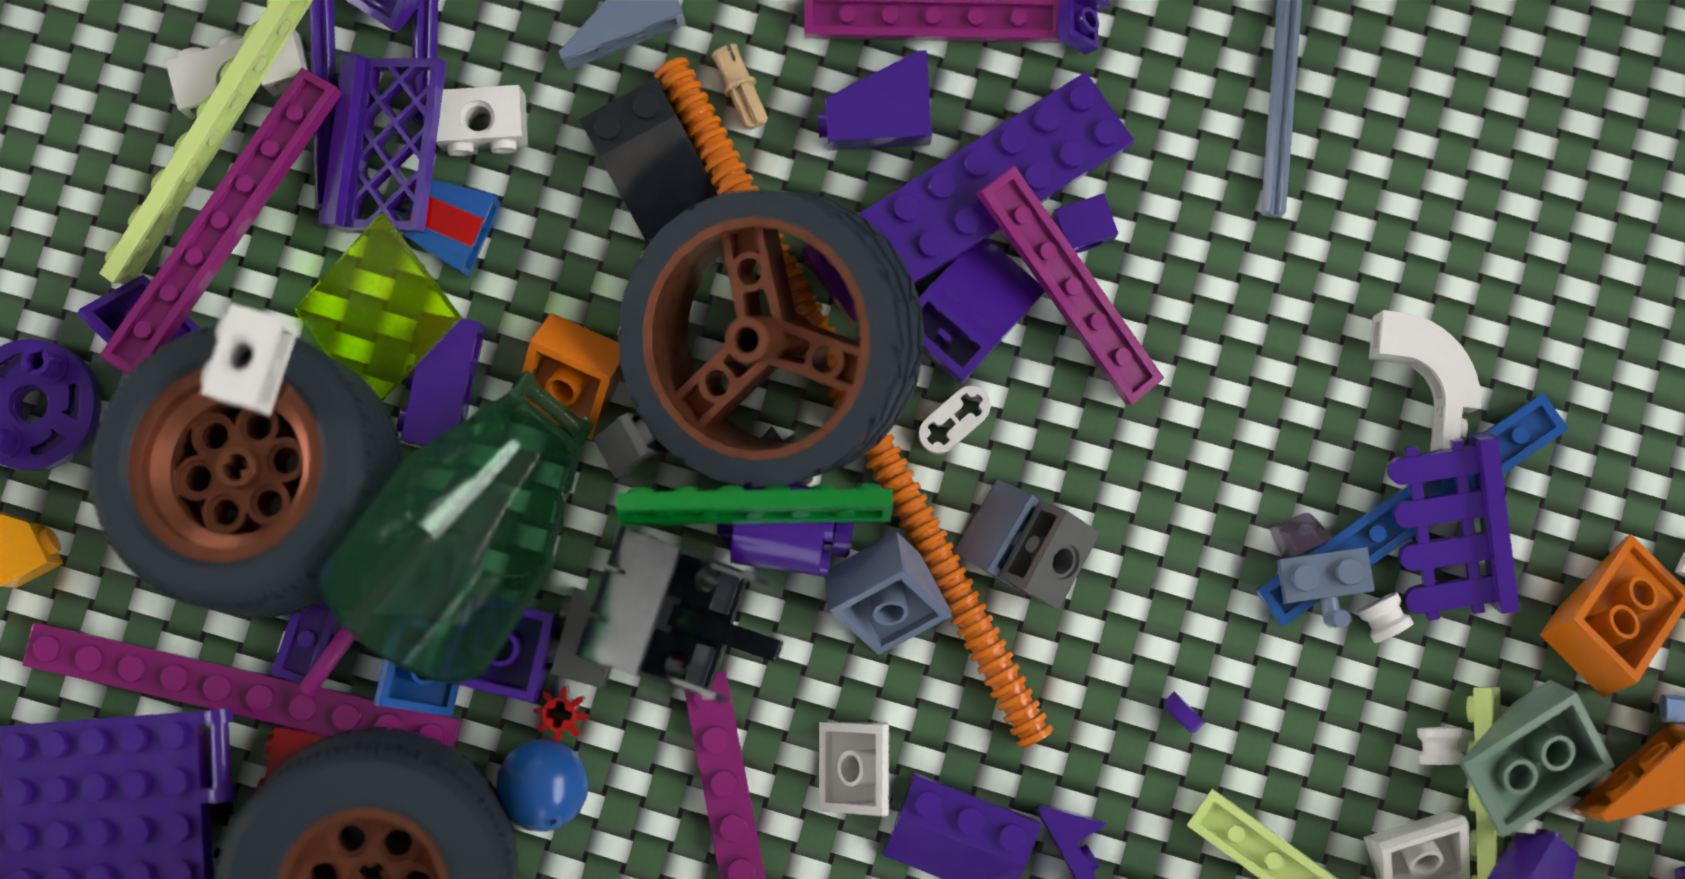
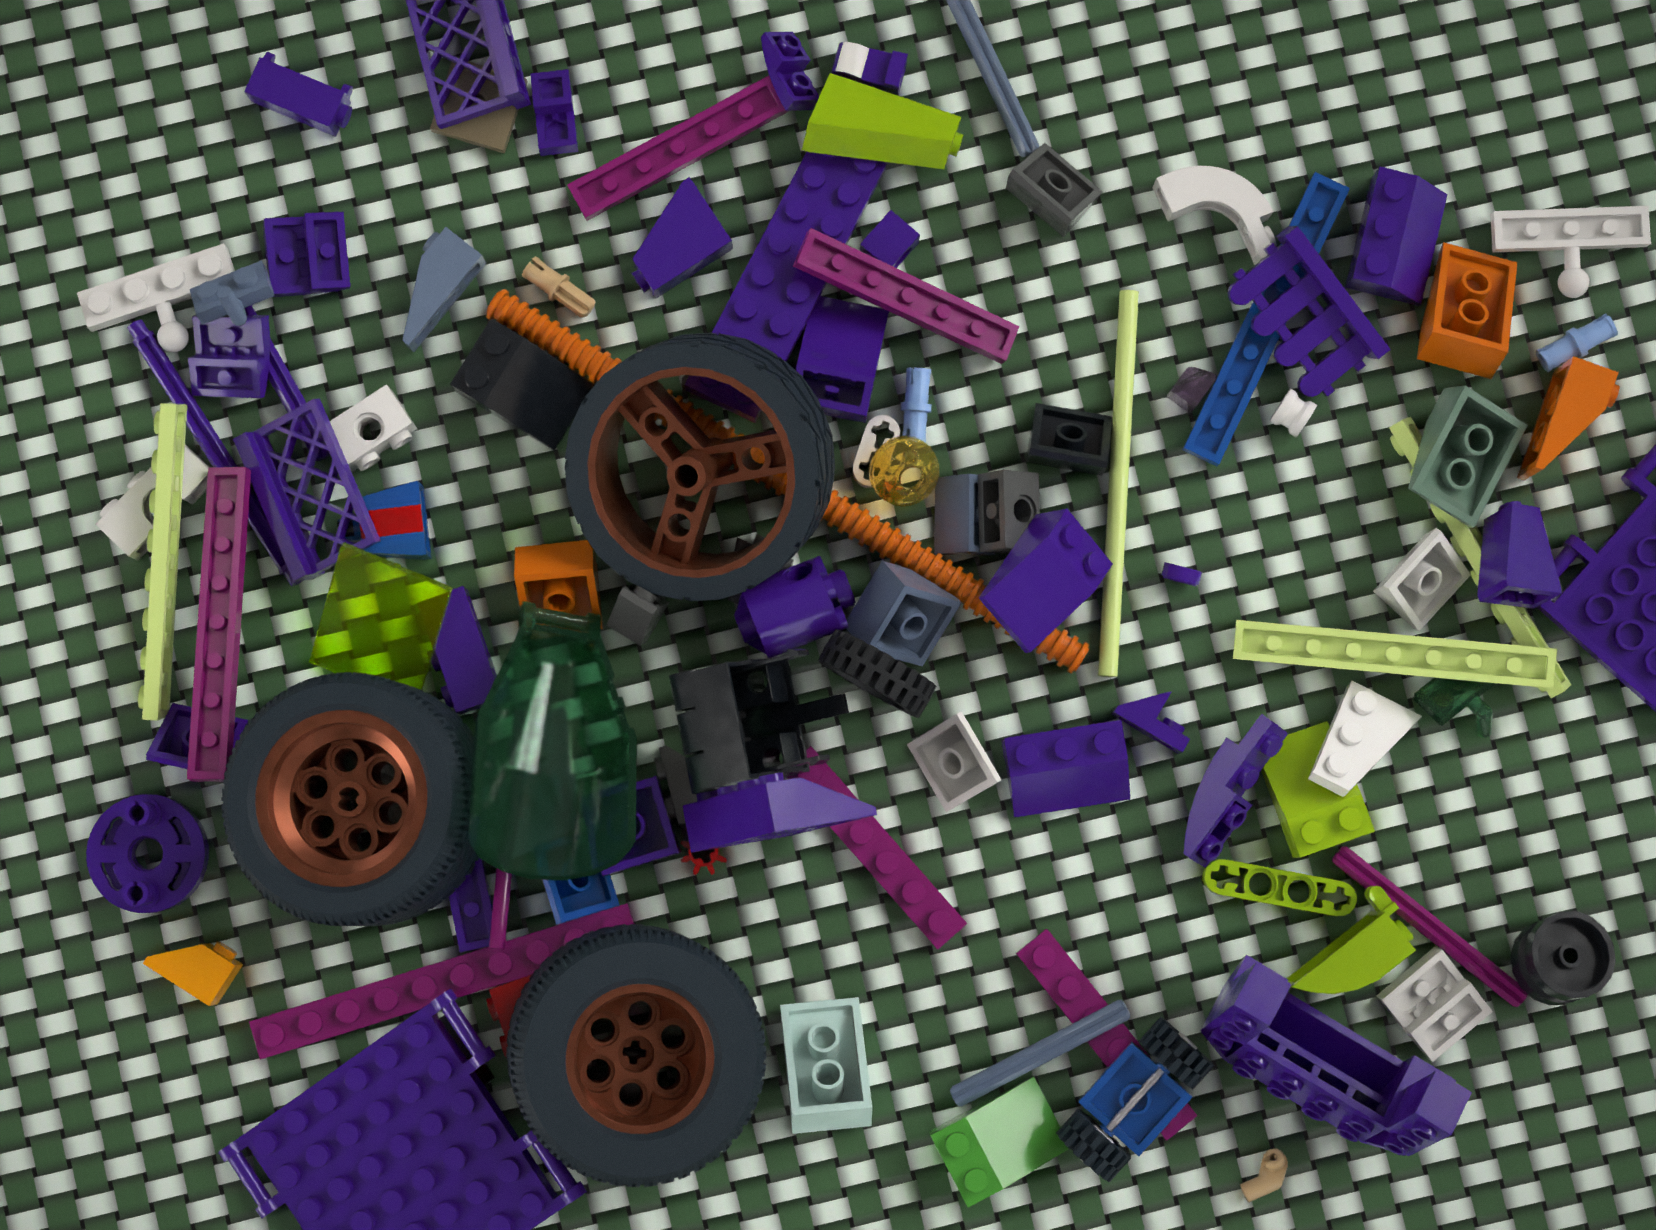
camera: 30 degrees left, 0 degrees up
white brick [201,304,299,416] -> none
blue piece [496,739,588,832] -> none
green plate [616,484,893,525] -> none
sand blue plate [1277,547,1375,628] -> none
white wheel [1417,727,1464,765] -> none
none -> dark purple slope [683,772,877,853]
none -> lime slope [802,73,964,169]
none -> black tyre [818,629,937,718]
none -> dark purple leg [831,42,908,96]
none -> clear yellow piece [869,436,939,507]
none -> light blue pin [901,367,932,447]
none -> dark purple slope [979,508,1113,653]
none -> dark grey slope [1006,143,1103,237]
none -> black slope [1025,403,1112,476]
none -> yellowish green piece [1098,290,1139,677]
none -> dark purple slope [1345,166,1448,306]

